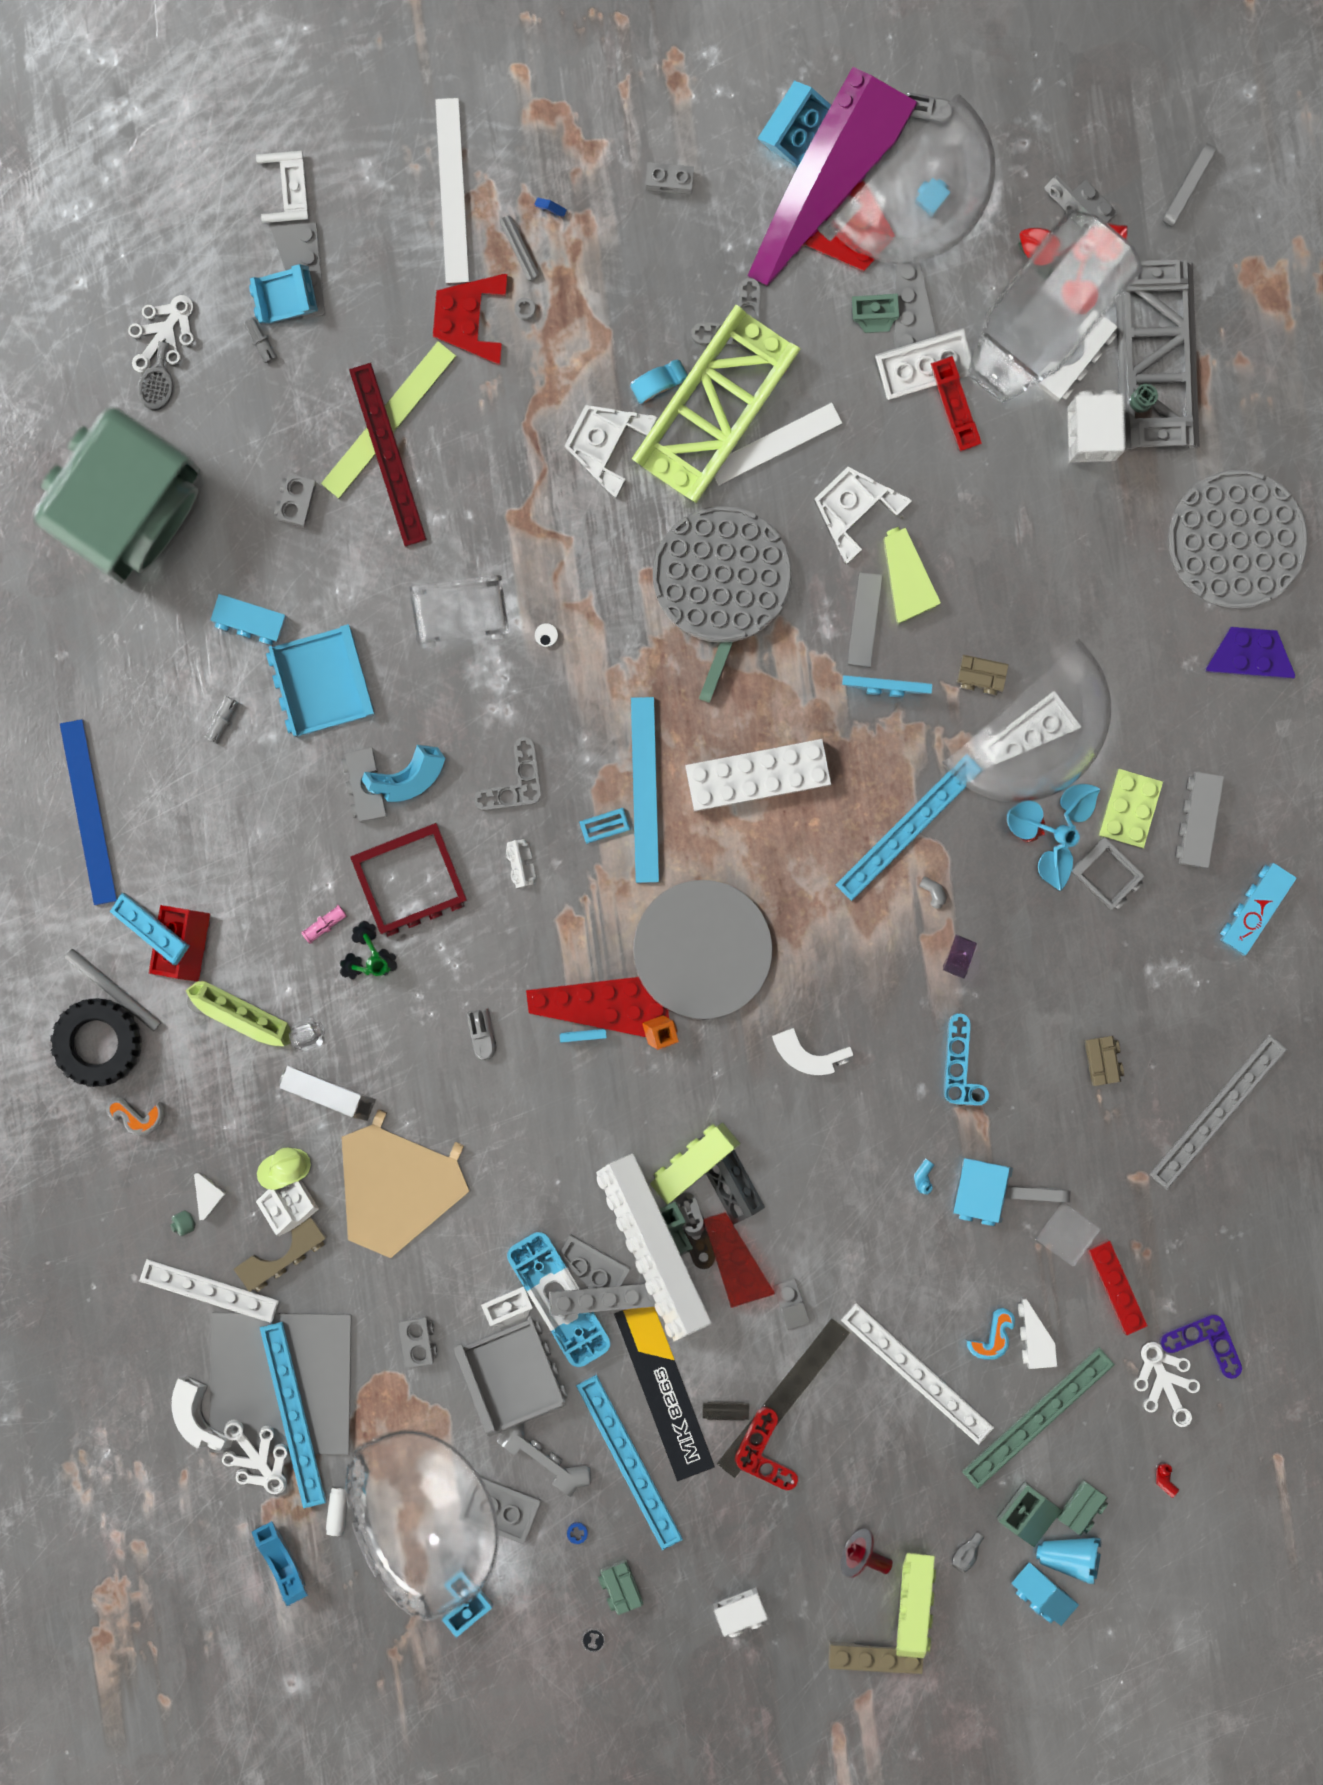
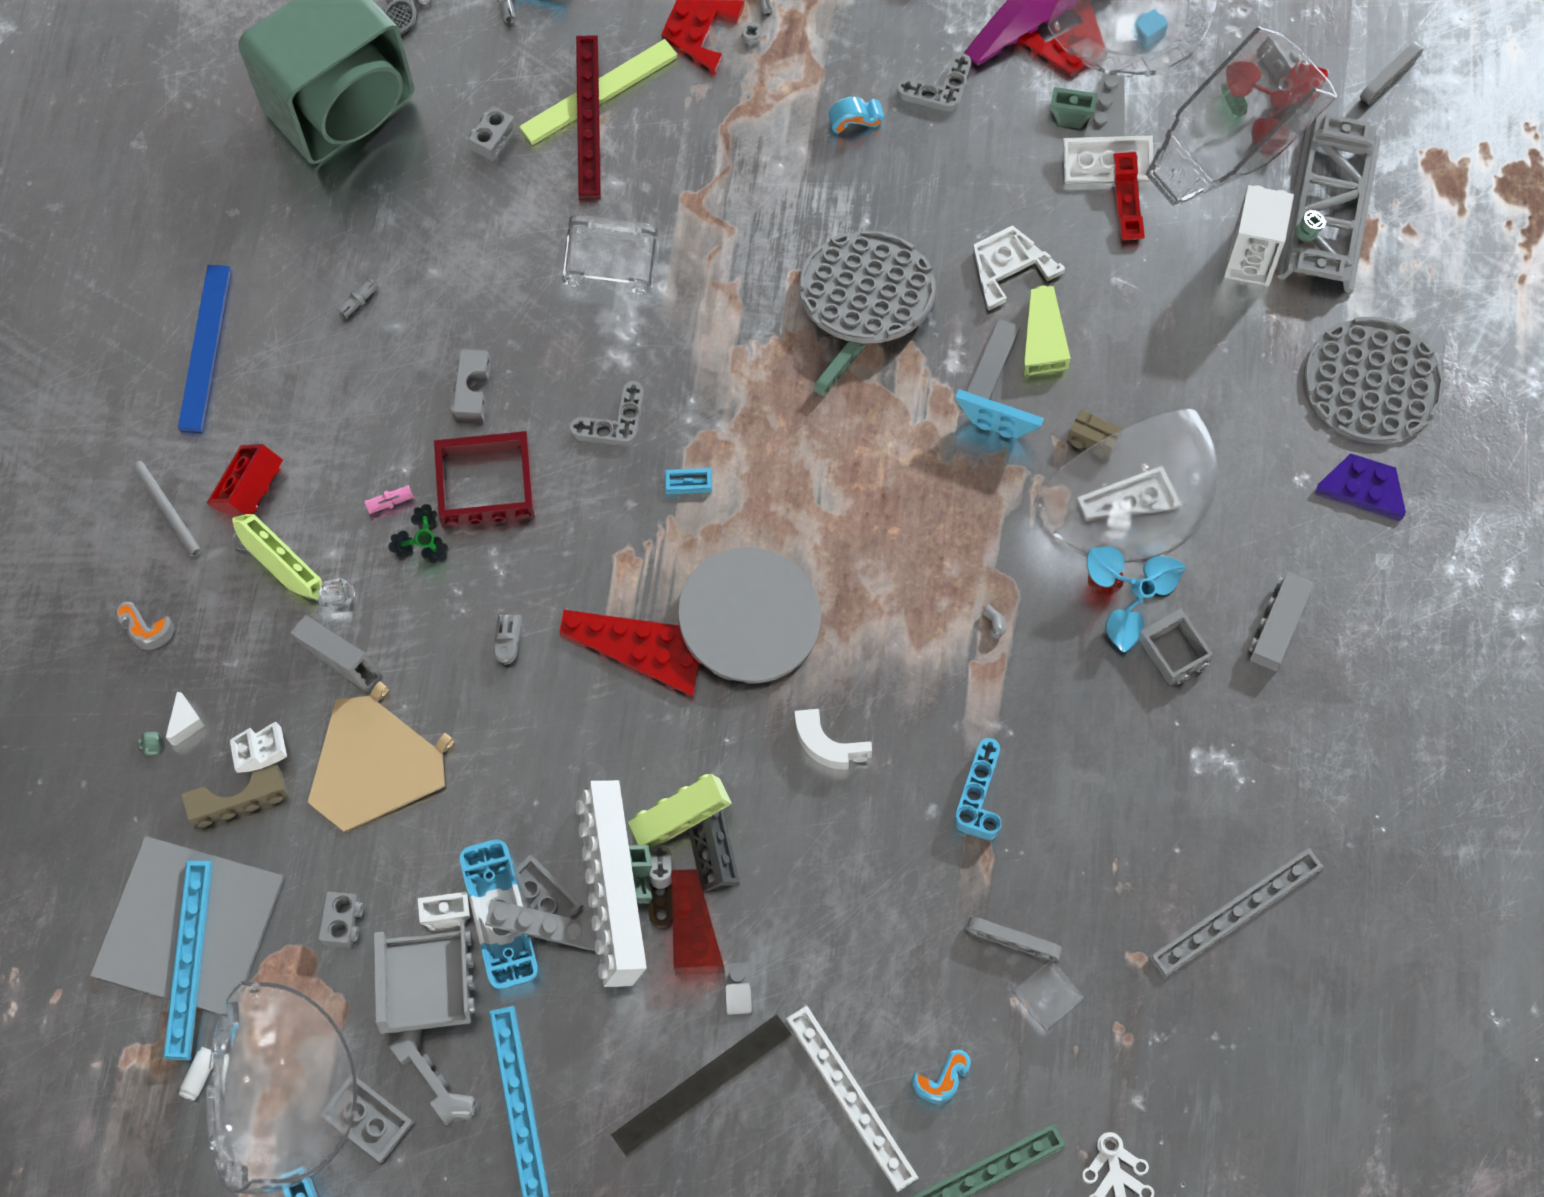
camera: 20 degrees right, 20 degrees down
black tyre [50,998,142,1087] -> none
medium azure tile [110,893,189,965] -> none
white tile [139,1259,279,1324] -> none
white arch [172,1377,233,1451] -> none
medium azure brick [211,594,287,645] -> none
white plant [222,1420,288,1494] -> none
dark azure arch [252,1521,308,1606] -> none
yellowish green piece [257,1147,311,1190] -> none
medium azure panel [266,624,375,737] -> none
medium azure arch [362,745,445,802] -> none
white hinge [506,839,536,888] -> none
white tile [535,623,558,647] -> none
medium azure tile [560,1029,607,1042] -> none
white wing [564,405,657,498] -> none
blue bush [567,1522,588,1544] -> none
black sticker [614,1307,715,1482] -> none
yellowish green piece [631,305,801,503] -> none
medium azure tile [631,697,659,883] -> none
orange brick [642,1015,679,1050] -> none
white brick [685,739,831,812] -> none
clear smoke piece [703,1401,749,1421] -> none
white tile [714,403,842,486] -> none
red beam [735,1407,798,1490] -> none
medium azure tile [835,754,983,901] -> none
medium azure arm [914,1159,935,1194] -> none
clear purple slope [943,934,977,979] -> none
medium azure panel [954,1158,1013,1226] -> none
white slope [1018,1298,1057,1369] -> none
white arch [1037,310,1117,402] -> none
dark tan brick [1084,1036,1124,1086] -> none
red brick [1087,1239,1148,1336] -> none
yellowish green plate [1099,769,1163,848] -> none
dark purple beam [1160,1314,1242,1379] -> none
medium azure brick [1220,863,1297,956] -> none

